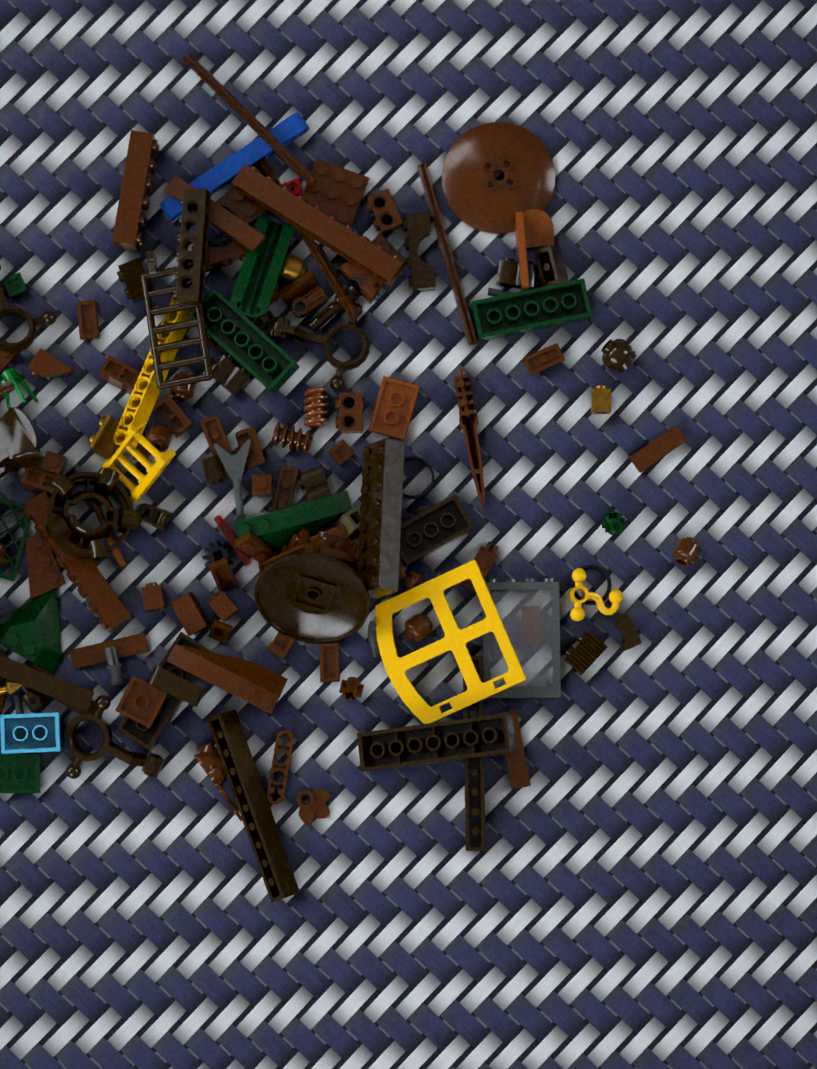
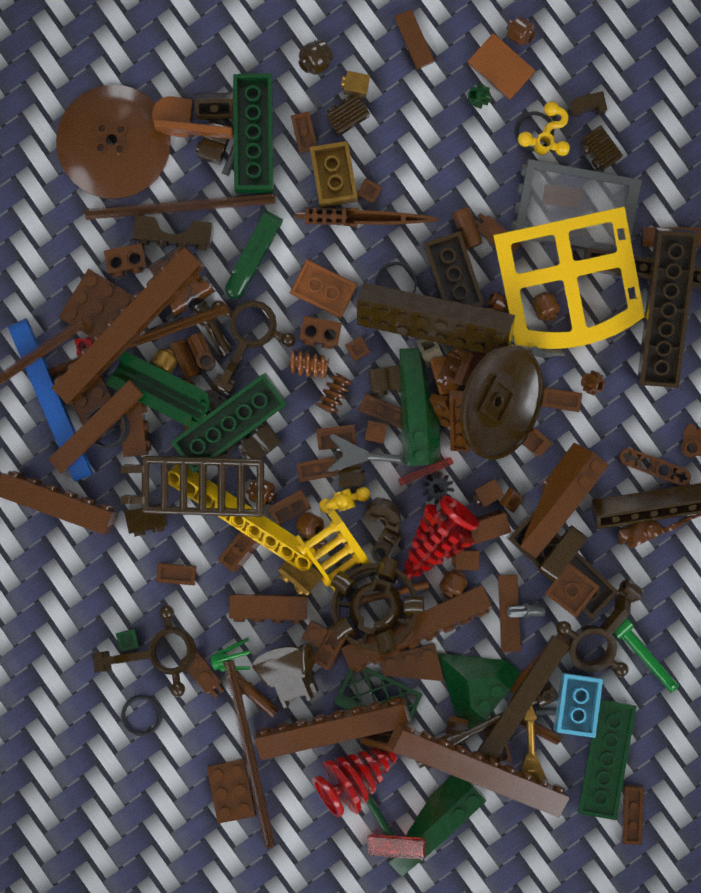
camera: 80 degrees left, 5 degrees up
reddish brown slope [28,348,74,380] -> none
dark brown brick [174,189,211,306] -> none
reddish brown tile [208,558,237,591] -> none
reddish brown plate [234,532,274,562] -> none
none -> dark green piece [225,210,283,299]
none -> reddish brown brick [229,594,307,623]
none -> pearl gold brick [310,141,358,207]
none -> yellow piece [319,487,370,513]
none -> dark brown brick [325,94,370,137]
none -> reddish brown tile [357,178,382,205]
none -> dark brown cylinder [363,497,401,533]
none -> red plant [402,495,479,580]
none -> reddish brown head [439,569,468,599]
none -> reddish brown pin [451,207,483,250]
none -> dark orange tile [467,33,535,101]
none -> green piece [613,618,679,693]

